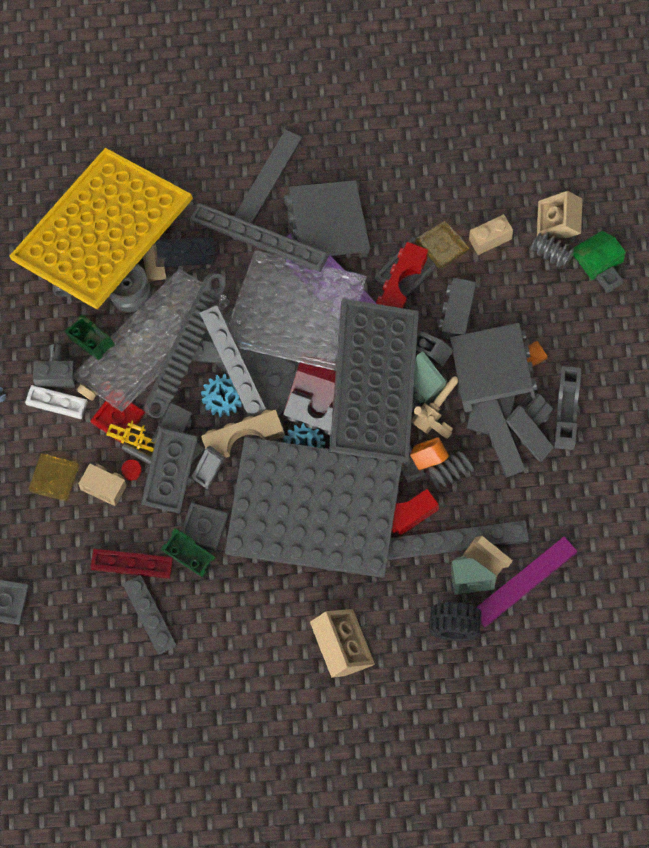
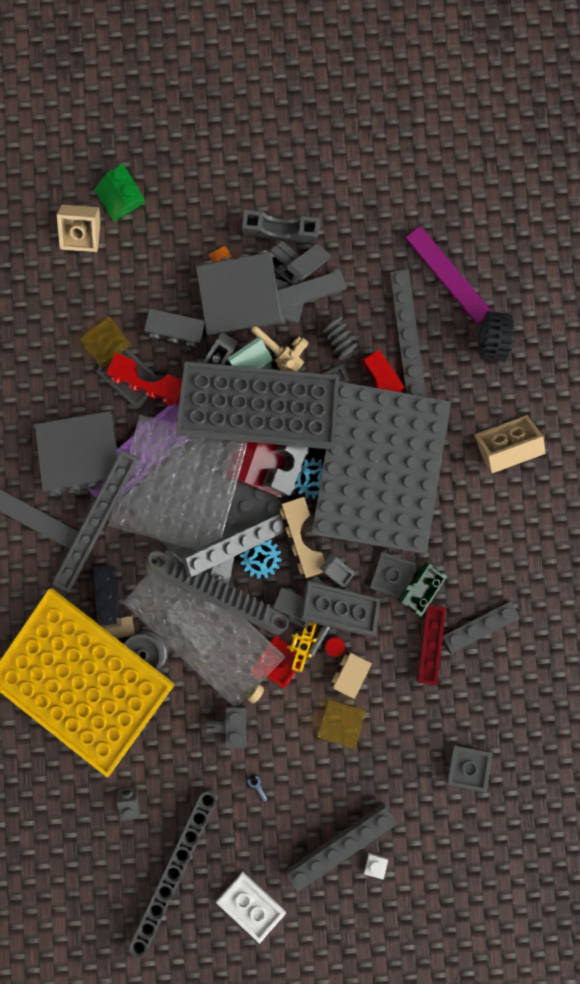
camera: 90 degrees left, 15 degrees up
white tile [25,385,88,419] -> none
dark green piece [64,314,115,361] -> none
orange piece [410,438,449,470] -> none
sand green slope [451,556,496,595] -> none
tan panel [463,536,513,577] -> none
tan brick [469,214,513,255] -> none
dark grey piece [530,232,575,269] -> none
dark grey tile [596,266,623,293] -> none

